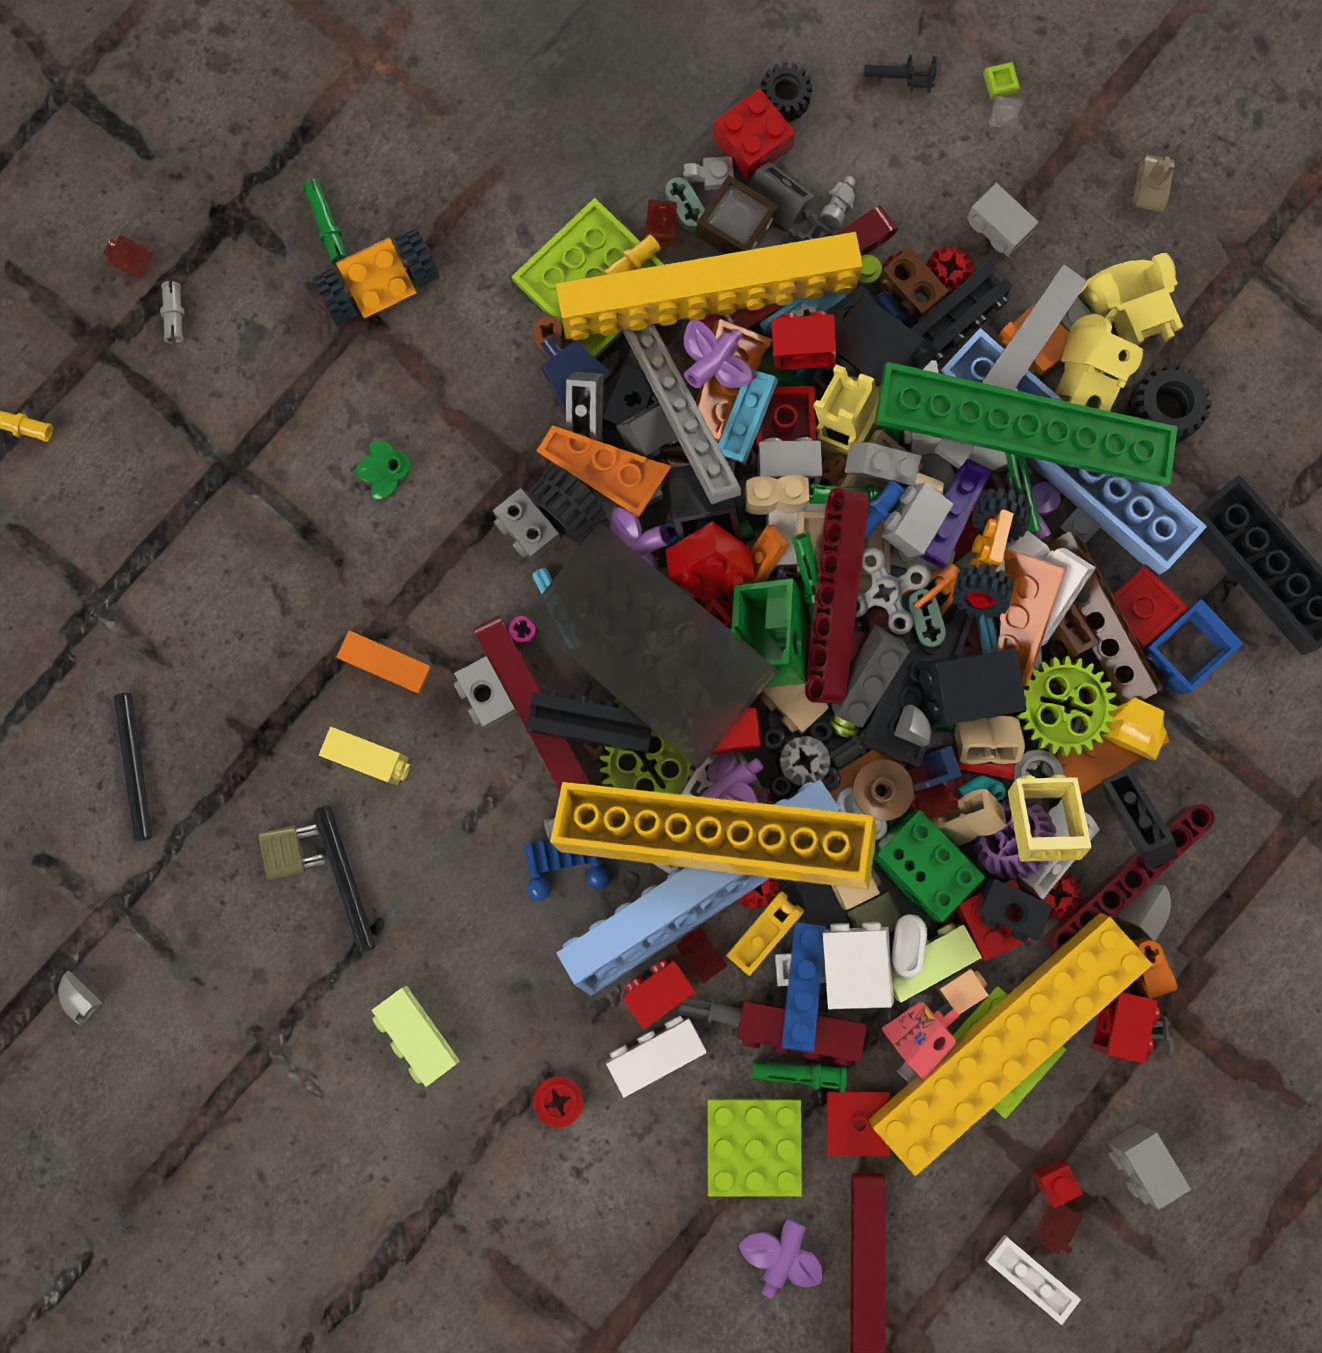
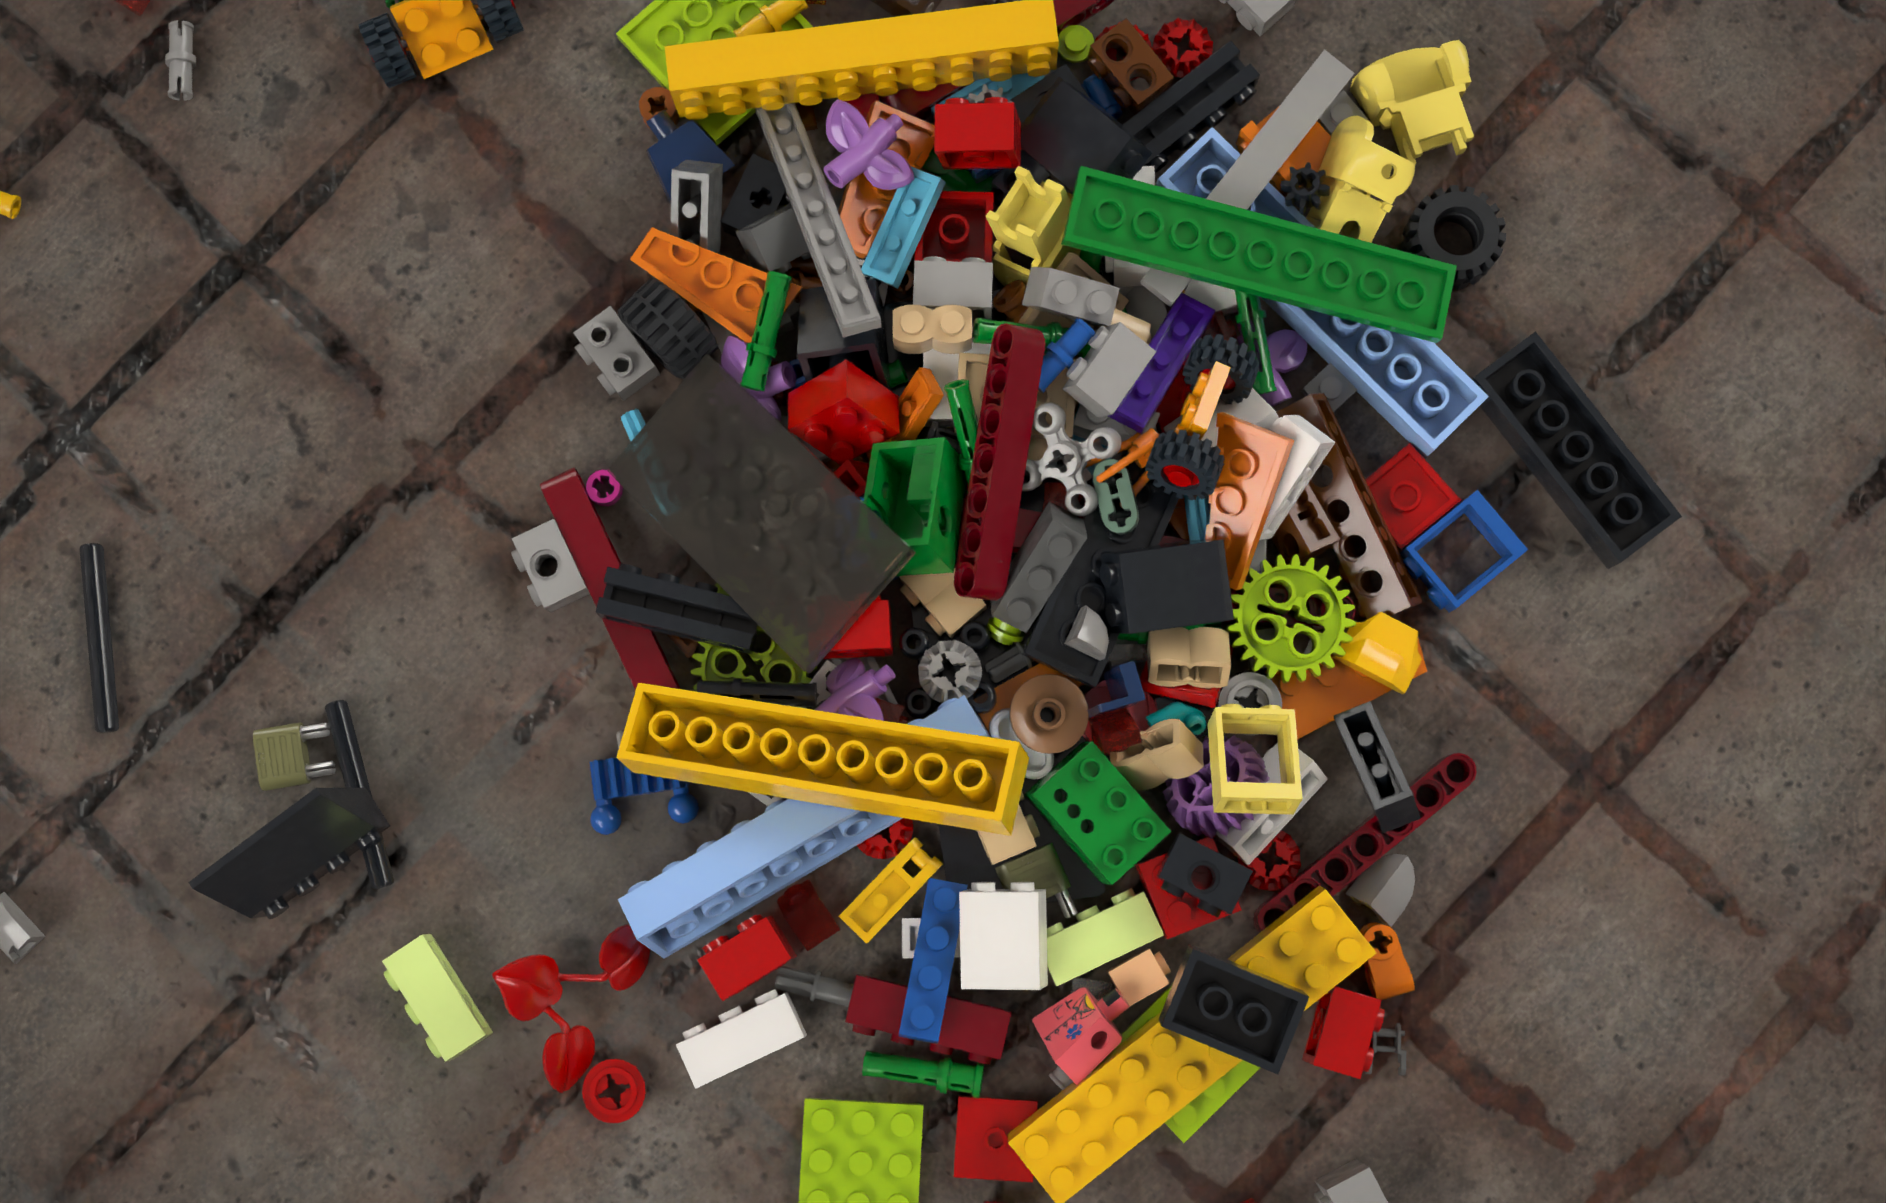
camera: 10 degrees right, 0 degrees up
light yellow window [318,727,410,786] -> none
orange tile [336,630,432,694] -> none
green plate [354,441,411,500] -> none
white tile [891,914,927,978] -> none
none -> black slope [188,788,390,919]
none -> red plant [492,924,650,1093]
none -> black pin [697,678,817,708]
none -> green pin [740,271,792,392]
none -> black brick [1158,944,1309,1074]
none -> black gear [1281,162,1330,214]

